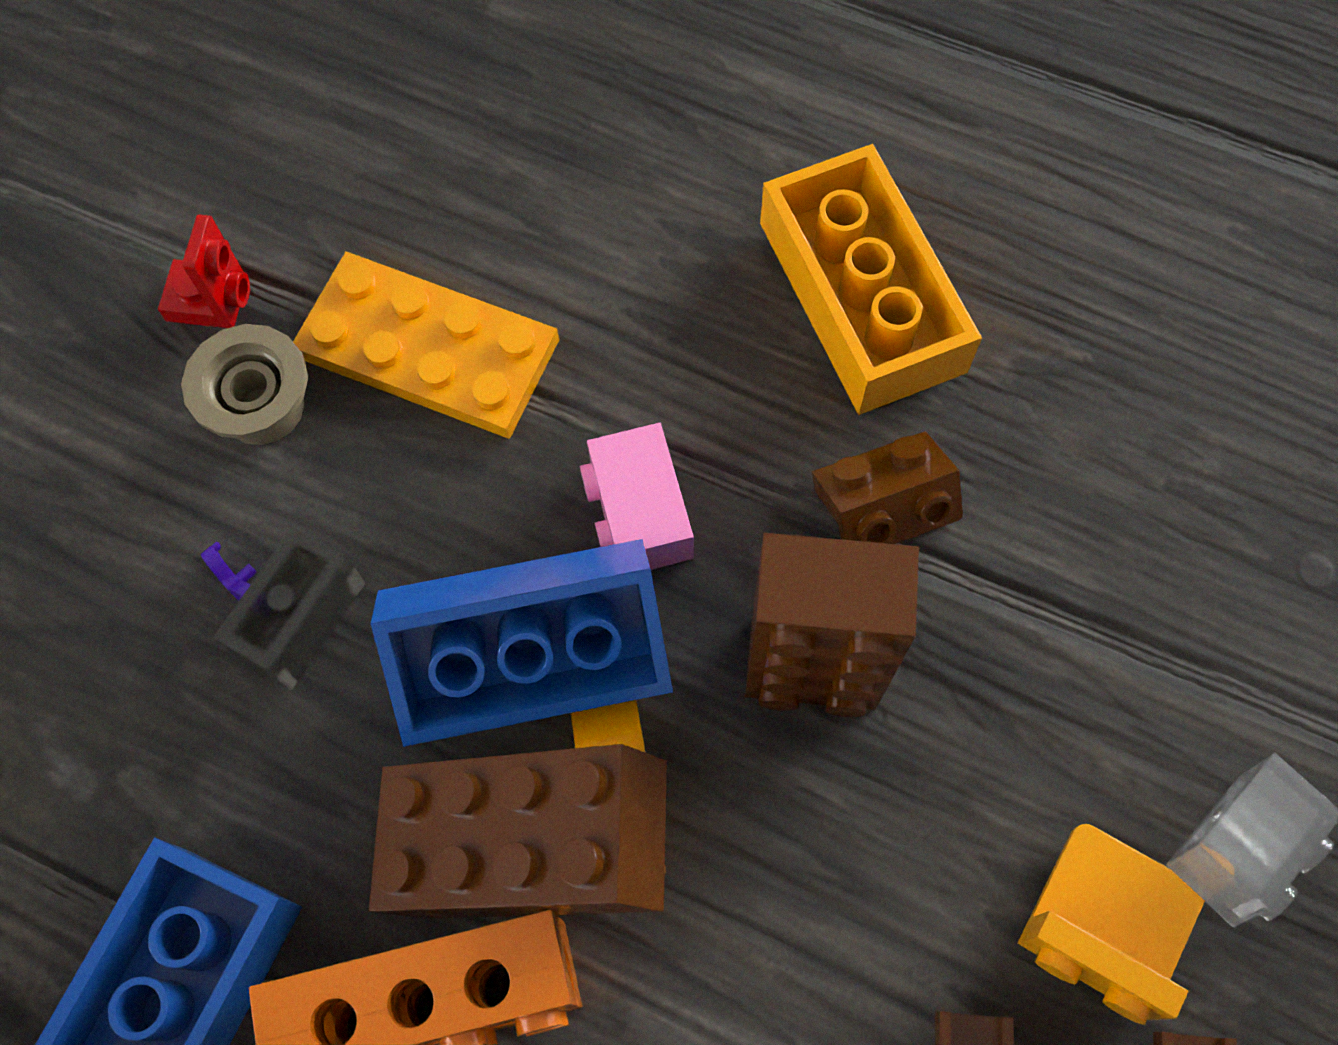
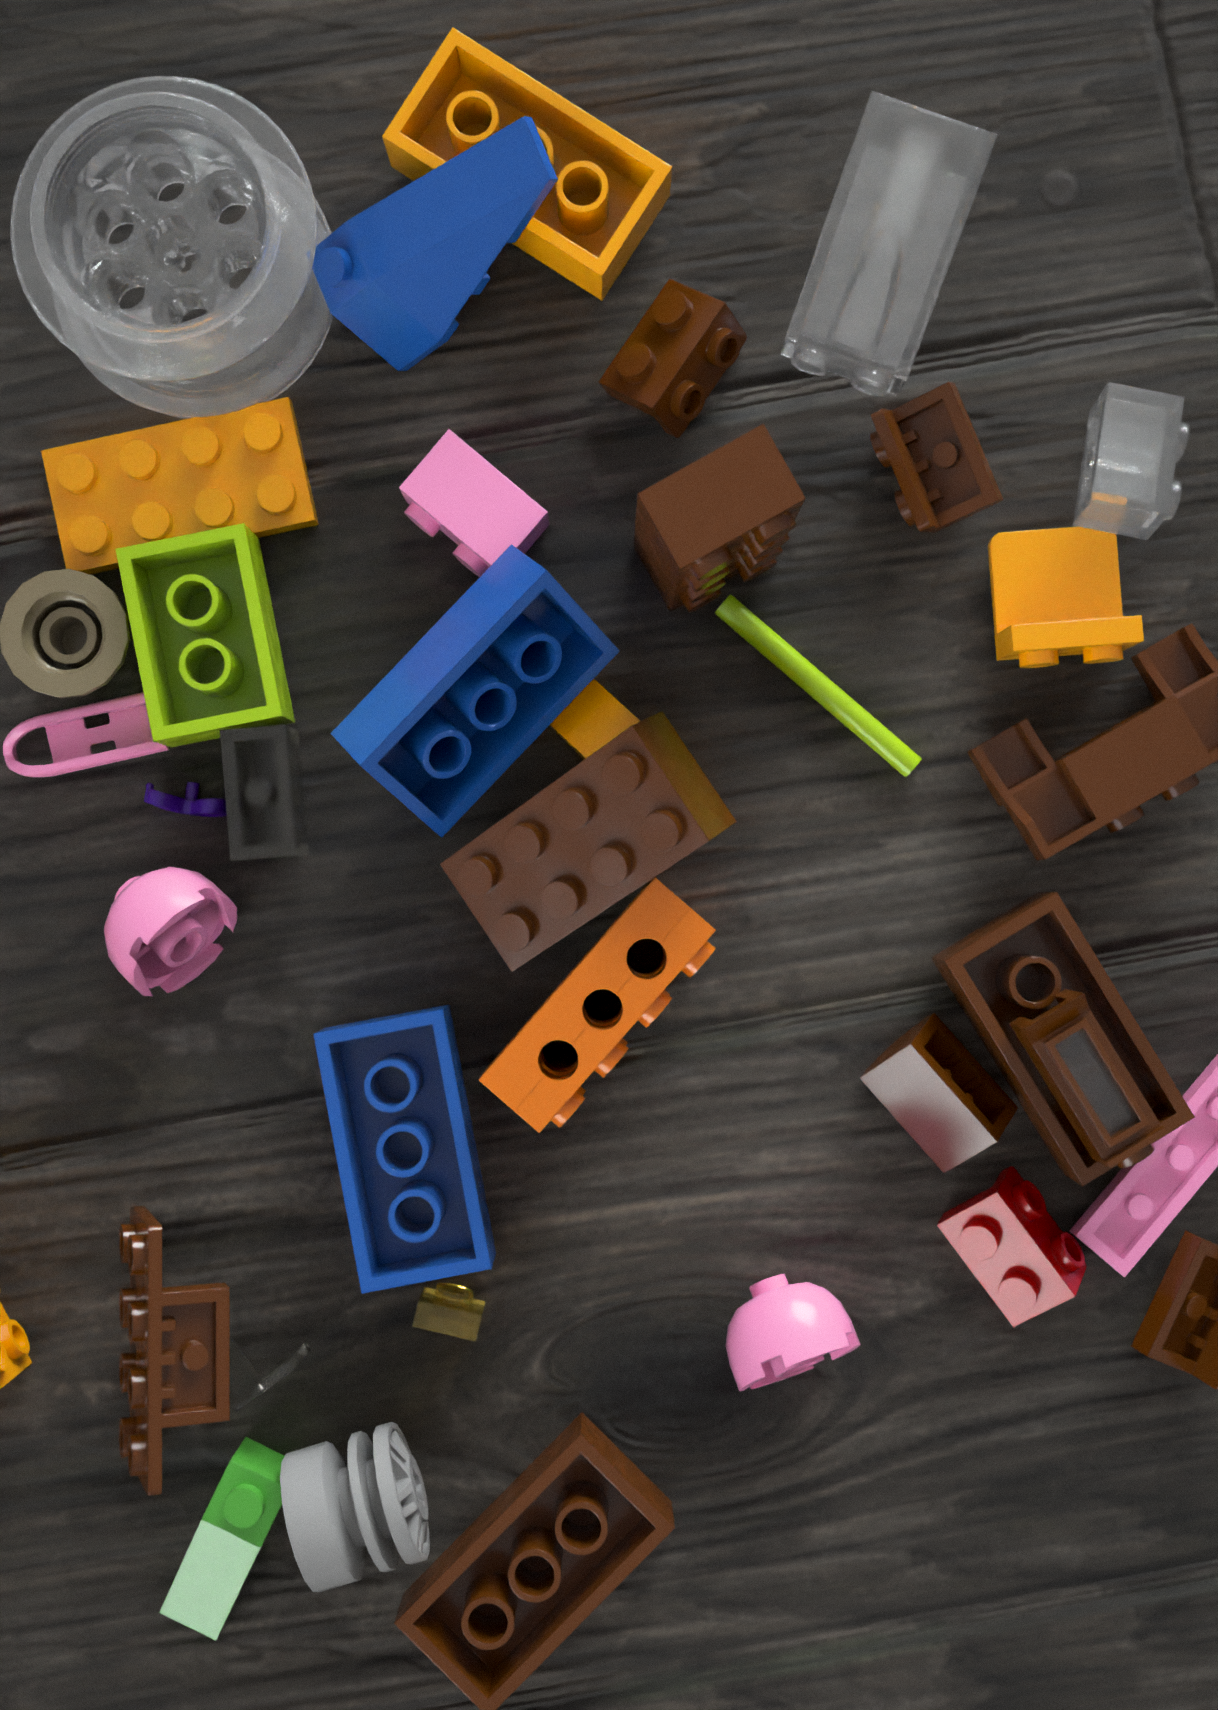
camera: 40 degrees left, 20 degrees up
none -> bright pink piece [3,692,169,777]
none -> clear wheel [10,76,333,419]
none -> bright pink cylinder [104,867,237,996]
none -> lime brick [115,523,295,748]
none -> blue wedge [306,116,558,371]
none -> lime bar [714,594,922,777]
none -> clear slope [780,91,998,396]
none -> reddish brown bracket [870,381,1003,533]

